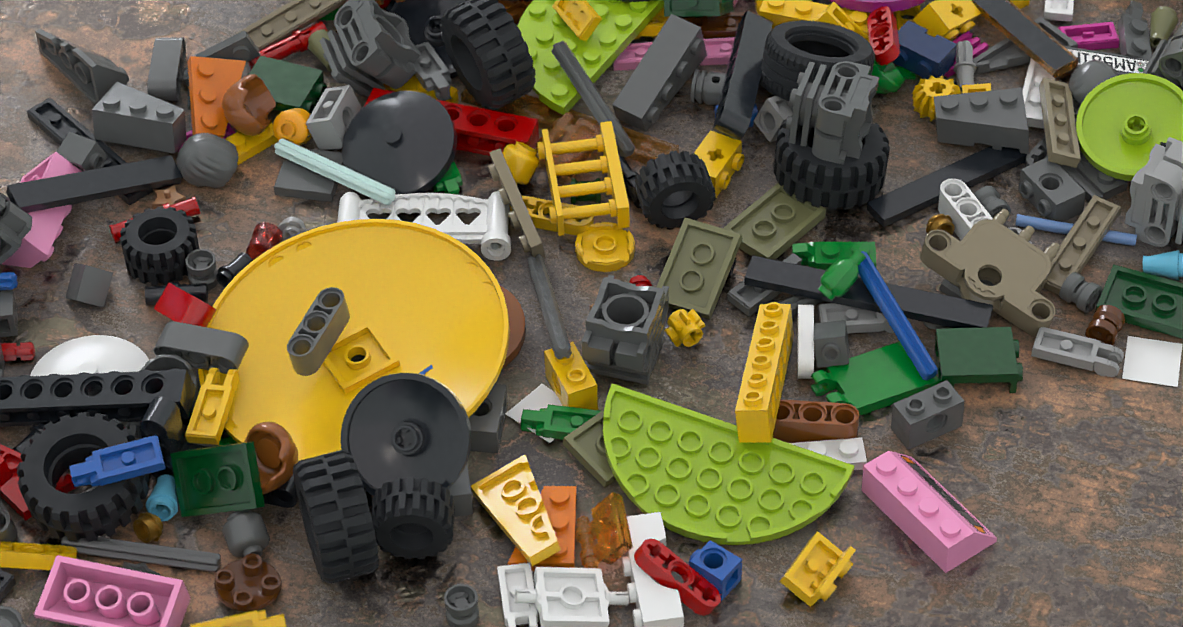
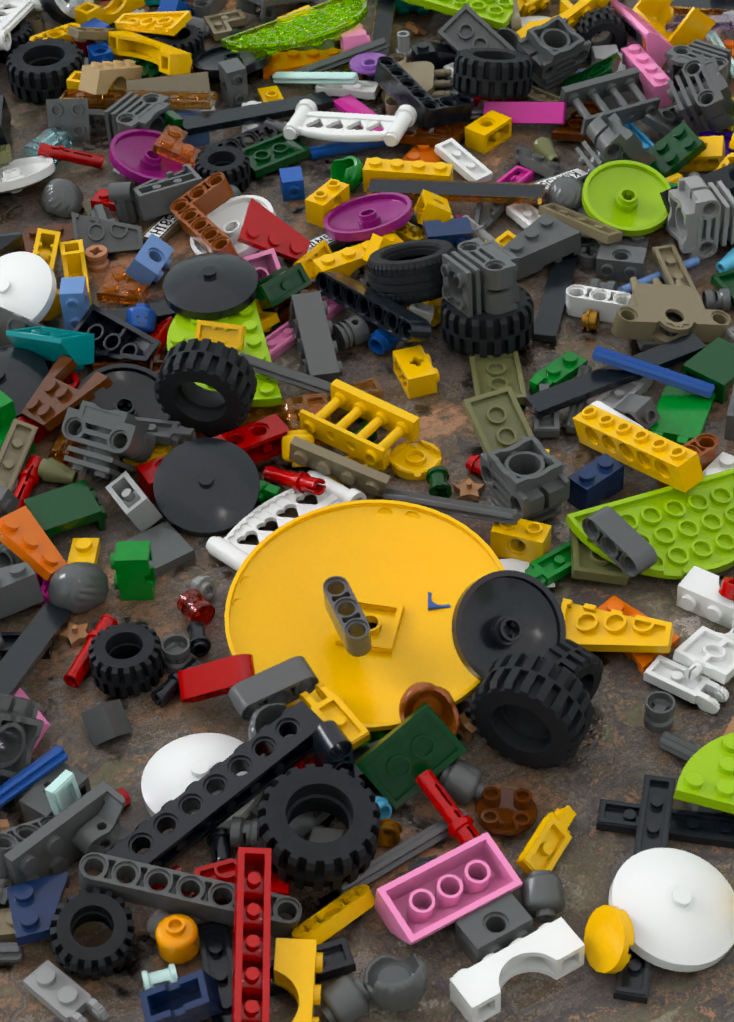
camera: 45 degrees left, 5 degrees down
blue hinge [69,435,166,487] -> none
dark orange piece [222,74,276,136] -> none
light orange head [273,108,312,145] -> none
light aqua axle [274,139,396,205] -> none
clear orange plate [575,492,633,568] -> none
black tyre [634,151,716,230] -> none
green plant [818,249,866,301] -> none
red beam [867,6,900,65] -> none
none -> green brick [110,541,156,601]
none -> red pin [263,466,326,495]
none -> red pin [415,769,480,845]
none -> dark green bush [425,466,452,498]
none -> dark blue brick [567,453,624,510]
none -> dark grey beam [582,506,658,577]

